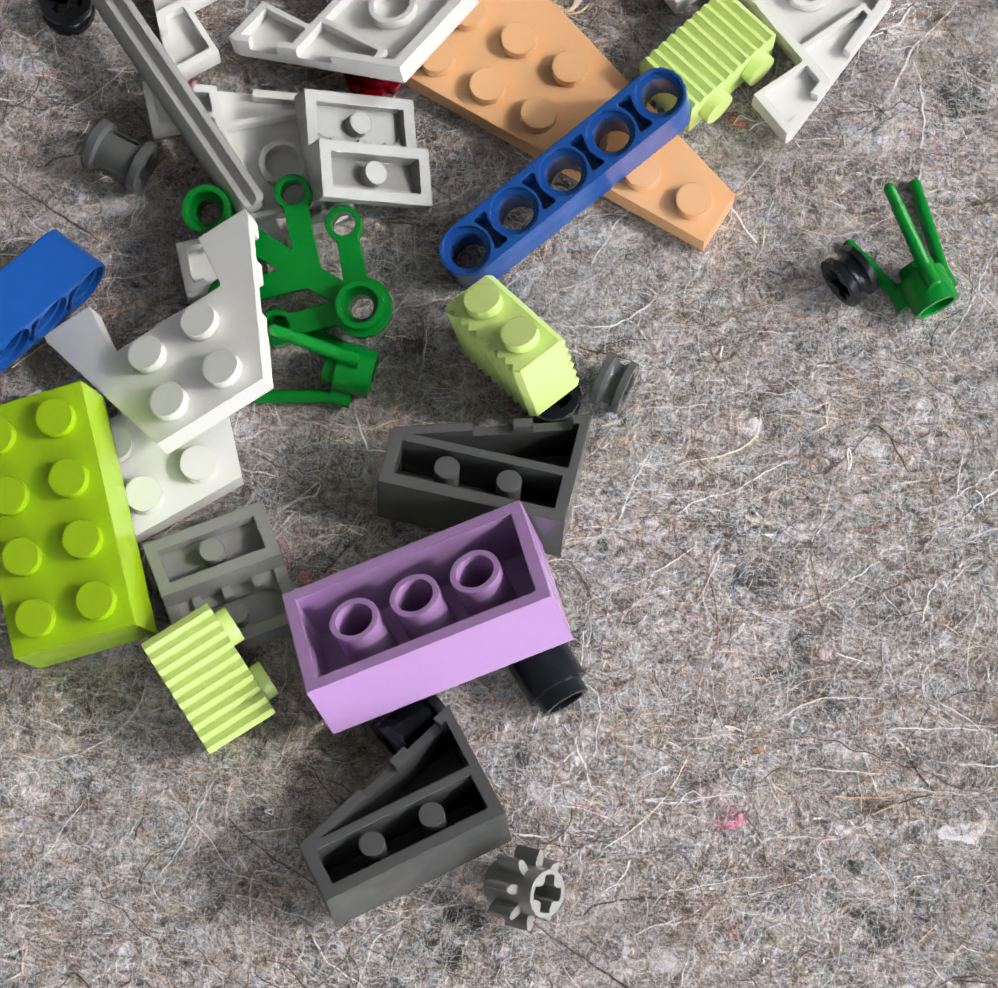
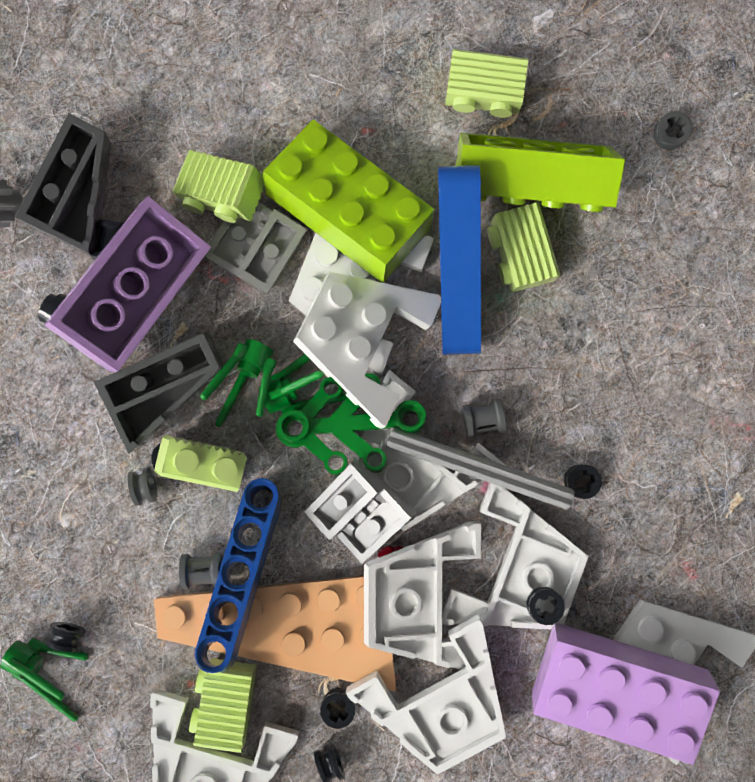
camera: 145 degrees right, 15 degrees up
none -> dark grey bush [179,552,223,589]
none -> green plant [201,339,277,427]

